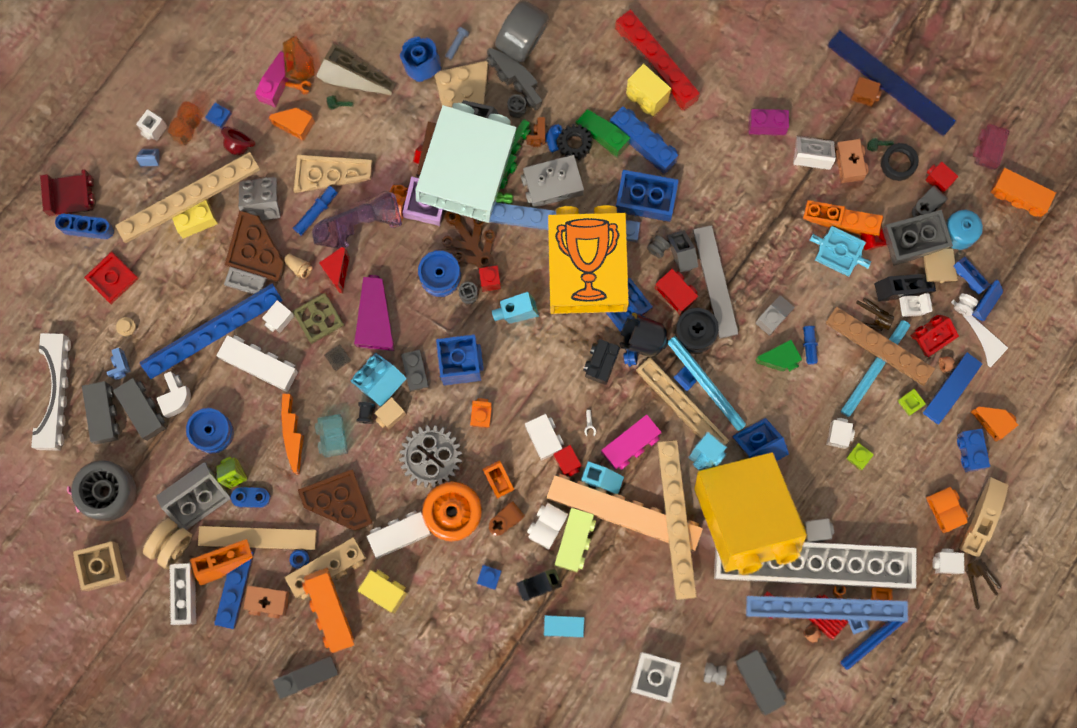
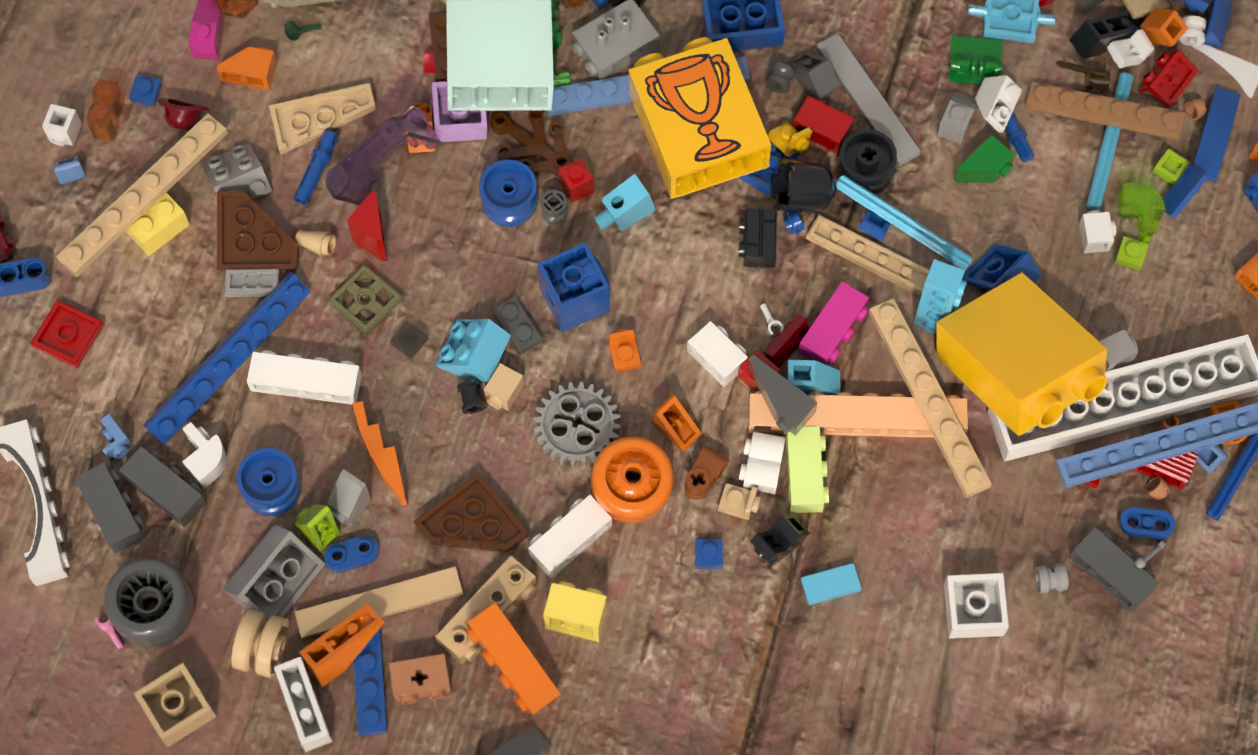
camera: 20 degrees left, 10 degrees down
tan plate [116,317,136,336] -> none
white brick [262,301,294,333] -> none
orange hand [285,81,311,95] -> none
blue plate [289,549,309,569] -> none
clear light blue brick [315,414,348,458] -> none
magenta slope [354,275,395,351] -> none
none -> light grey slope [327,469,371,527]
none -> tan bracket [718,483,761,520]
none -> dark grey slope [748,355,817,436]
none -> dark red plate [764,314,809,368]
none -> yellow bracket [768,122,812,157]
none -> green hinge [949,36,1003,85]
none -> white slope [975,75,1022,133]
none -> clear neon green brick [1118,182,1165,244]
none -> blue plate [1118,507,1176,540]
none -> light grey hinge [1135,540,1167,568]
none -> orange brick [1140,8,1188,47]
none -> blue slope [1158,165,1207,219]

